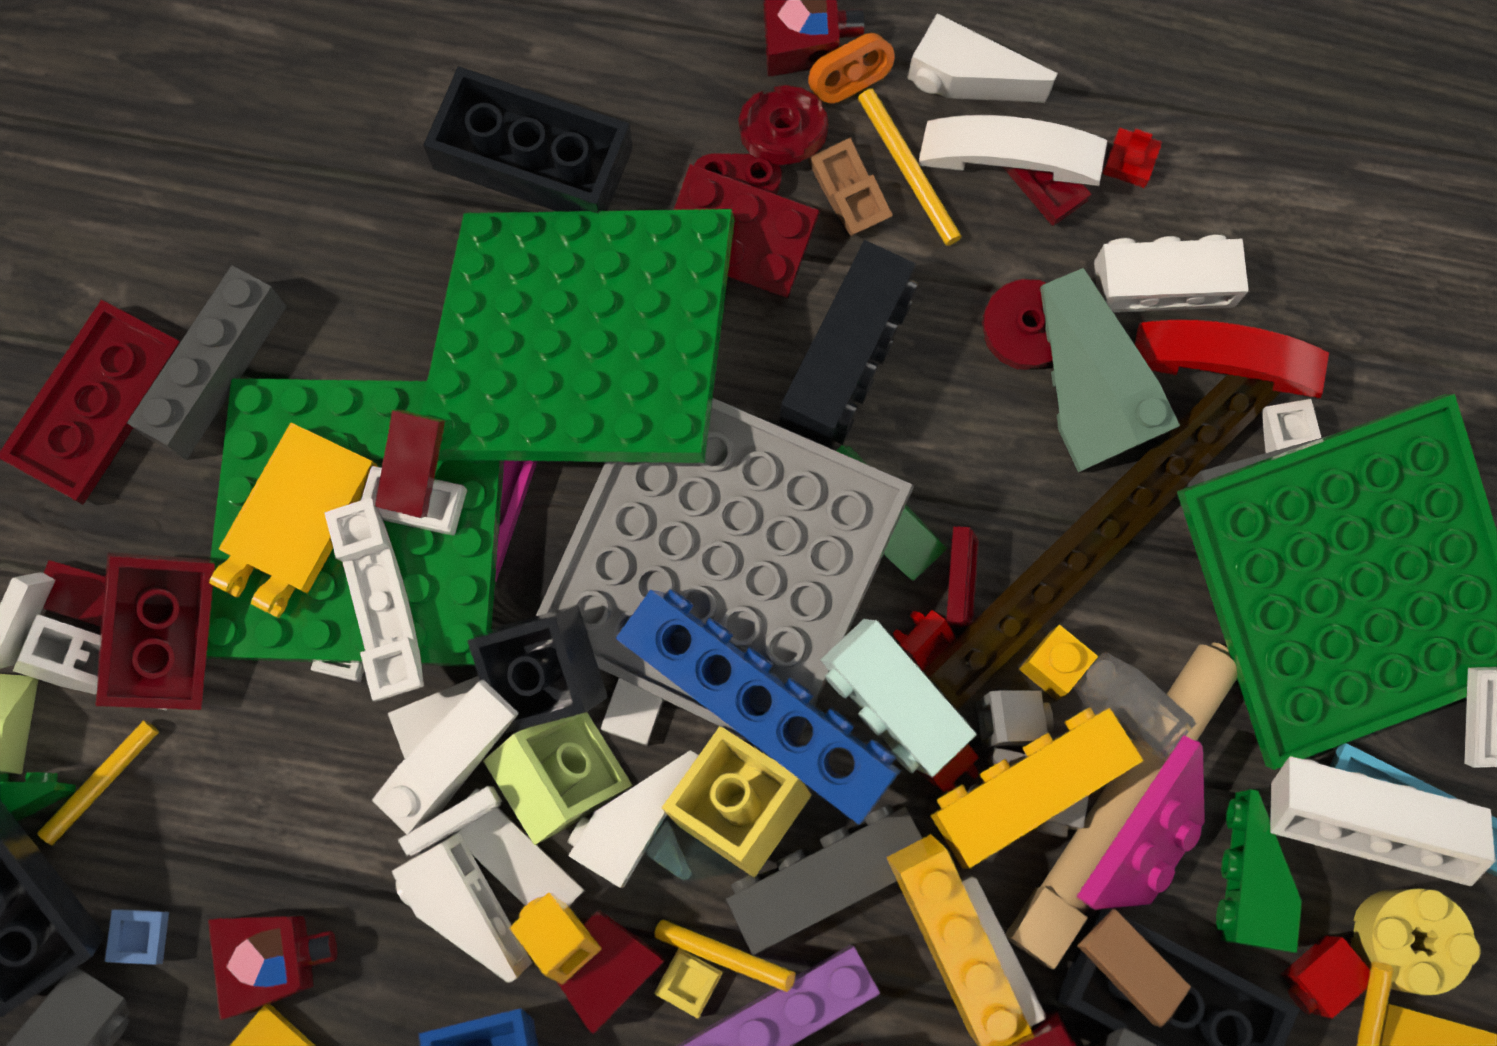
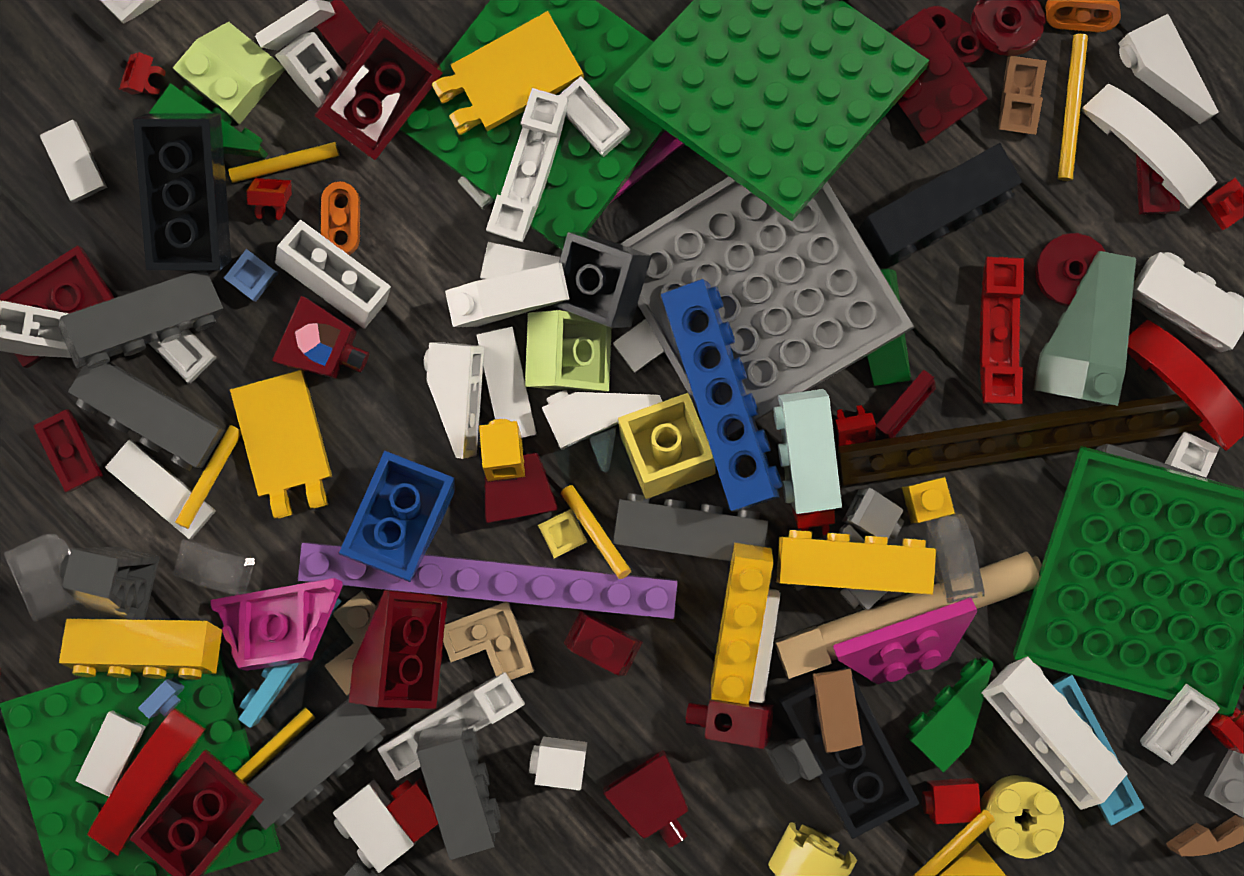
camera: 35 degrees right, 10 degrees up
dark red tile [375,410,445,518] -> none
white tile [398,786,502,856] -> none
none -> red tile [247,178,292,220]
none -> white brick [275,220,391,329]
none -> orange plate [321,181,360,255]
none -> red slope [980,257,1024,405]

